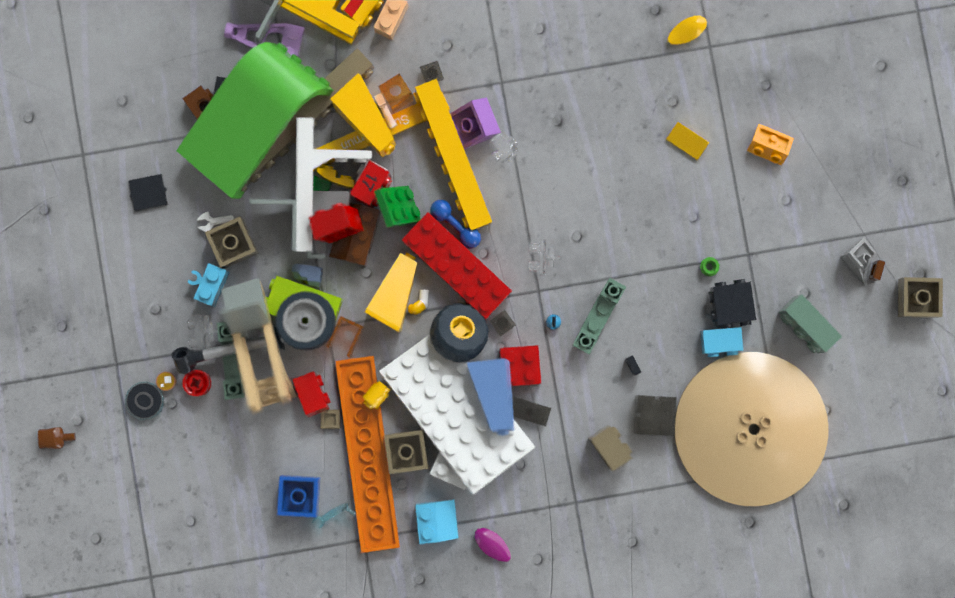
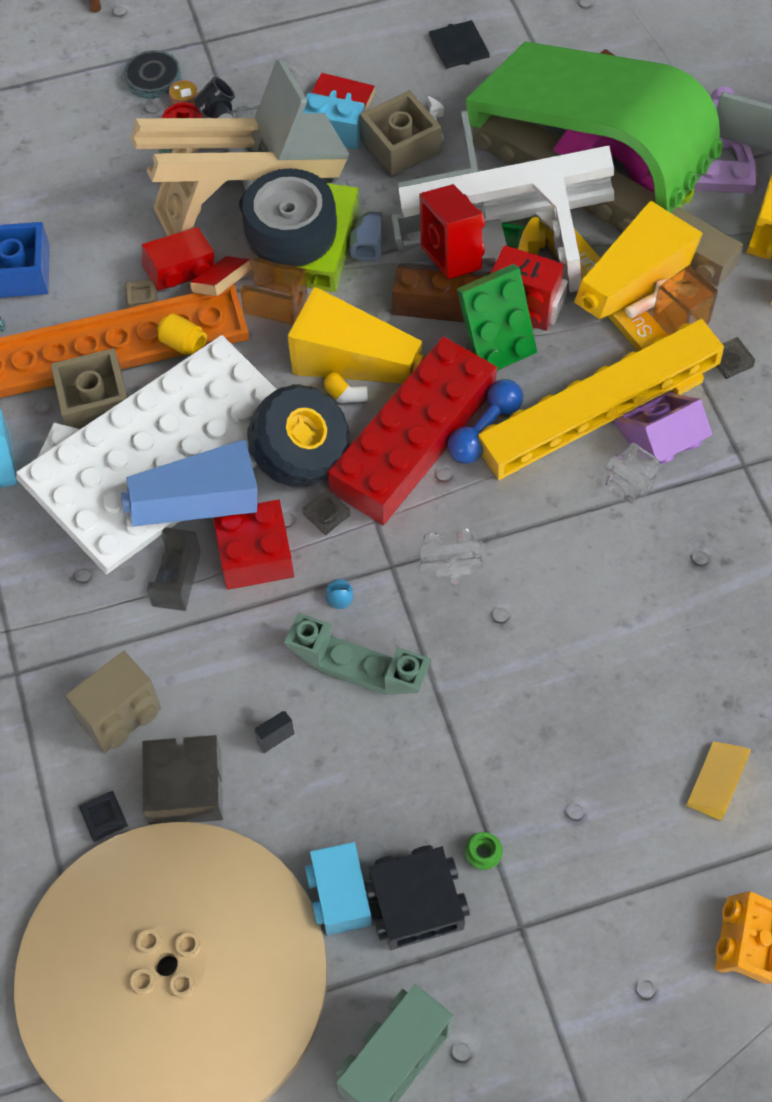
camera: 85 degrees right, 25 degrees down
none -> black tile [79,791,128,842]
none -> tile [190,256,252,296]
none -> red tile [312,72,375,111]

